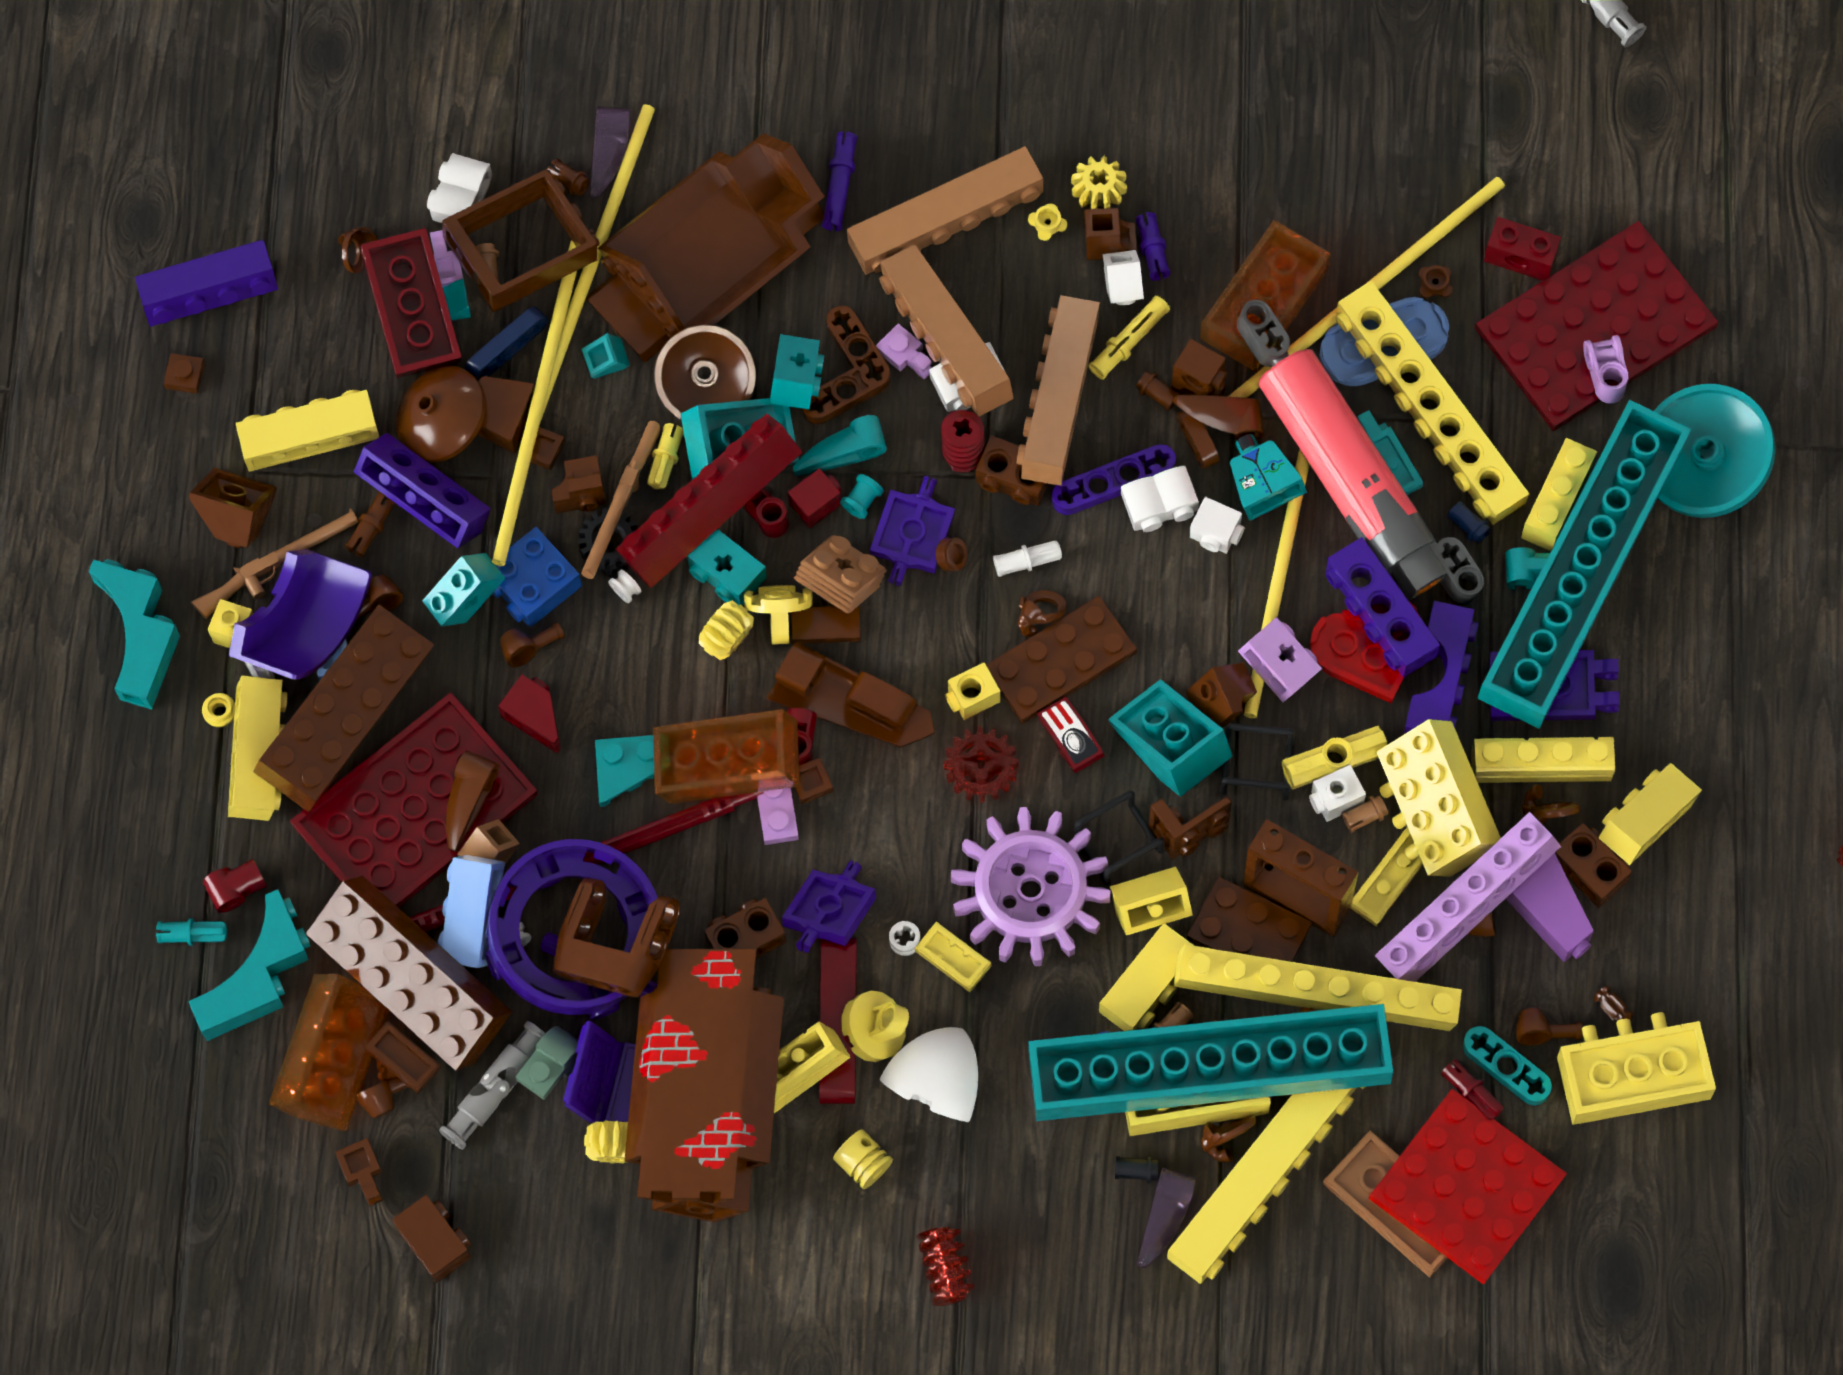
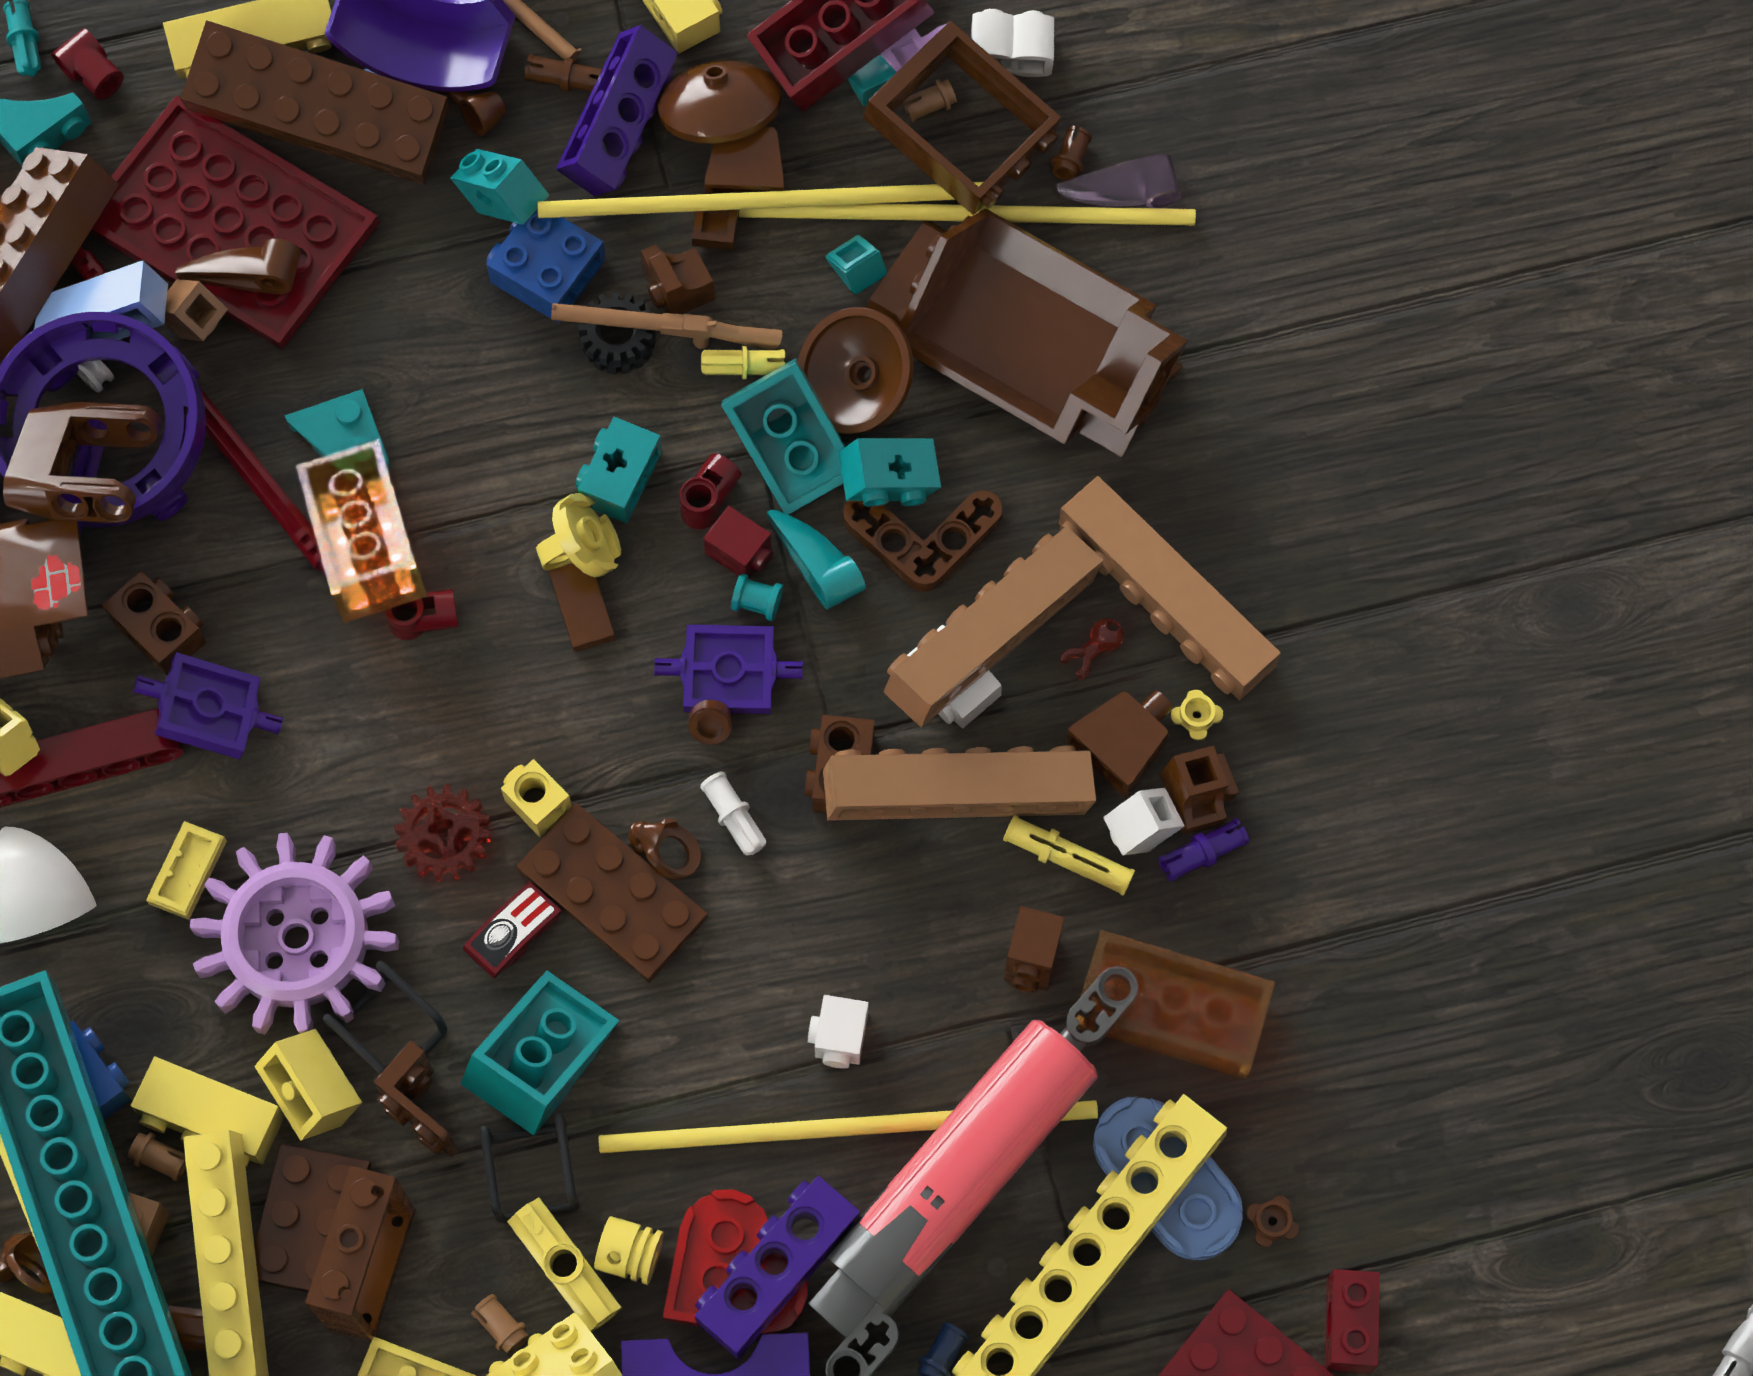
camera: 70 degrees right, 0 degrees up
dark blue beam [465,306,548,381] -> none
dark red slope [498,674,561,754] -> none
reddish brown bar [500,623,565,668] -> none
white bush [608,569,642,603] -> none
dark red brick [616,414,803,588] -> none
light yellow gear [699,600,754,660] -> none
lavender plate [754,771,799,845] -> none
reddish brown panel [766,642,935,747] -> none
reddish brown plate [788,757,834,804] -> none
medium nougat brick [794,535,887,614] -> none
dark purple pin [821,131,858,231] -> none
light yellow tile [841,990,909,1062] -> none
lavender plate [876,323,932,379] -> none
white bush [889,921,920,956] -> none
dark red piece [941,410,985,473] -> none
dark purple beam [1052,444,1176,515] -> none
light yellow gear [1071,155,1127,209] -> none
white brick [1121,466,1199,532] -> none
reddish brown pin [1136,371,1181,411] -> none
reddish brown piece [1173,395,1264,440] -> none
reddish brown beam [1176,411,1219,469] -> none
reddish brown brick [1186,662,1257,728] -> none
light yellow piece [1228,177,1505,398] -> none
teal torso [1230,434,1307,521] -> none
lavender brick [1238,617,1322,702] -> none
white brick [1309,765,1366,822] -> none
teal hinge [1357,410,1423,495] -> none
none -> light yellow piece [594,1216,664,1285]
none -> clear red arm [1061,618,1124,680]
none -> reddish brown torso [1066,690,1173,799]

